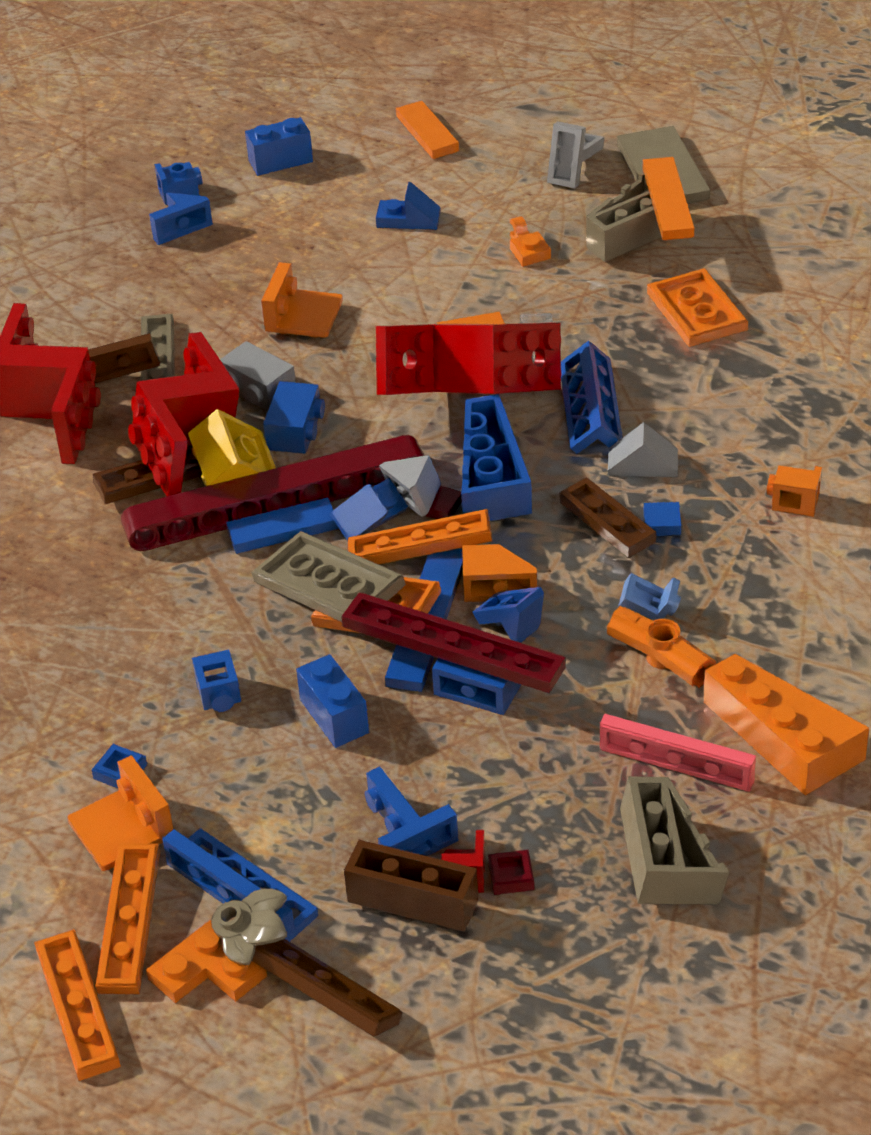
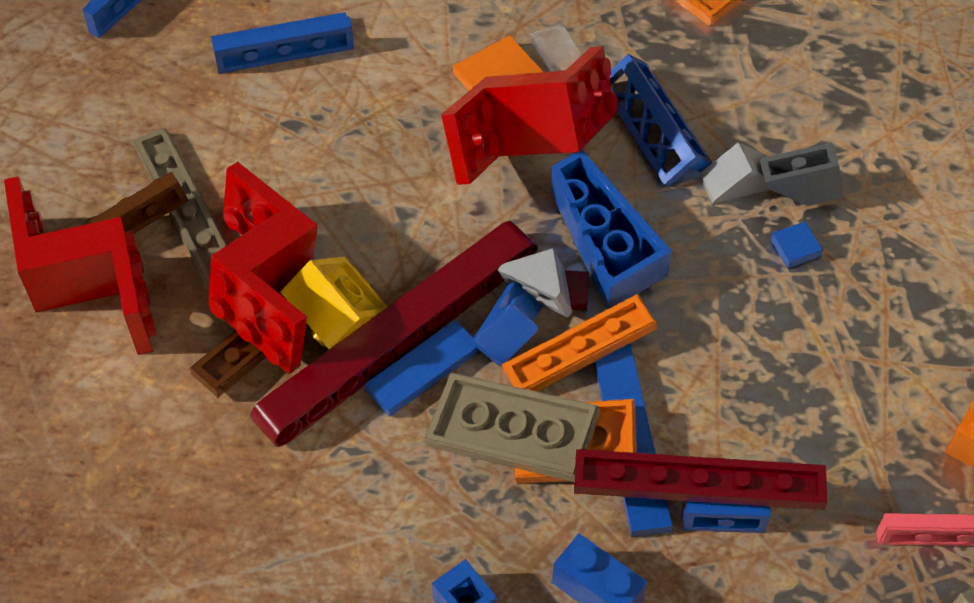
camera: 25 degrees left, 15 degrees up
light grey brick [220,341,296,411] -> none
orange bracket [261,262,343,338] -> none
blue brick [263,381,325,454] -> none
orange slope [462,544,537,602] -> none
blue slope [472,587,544,643] -> none
reddish brown plate [559,477,656,558] -> none
orange piece [607,606,716,688] -> none
medium blue bracket [618,573,681,621] -> none
orange brick [767,465,822,517] -> none
none -> blue fence [211,12,354,74]
none -> dark grey slope [759,142,844,206]

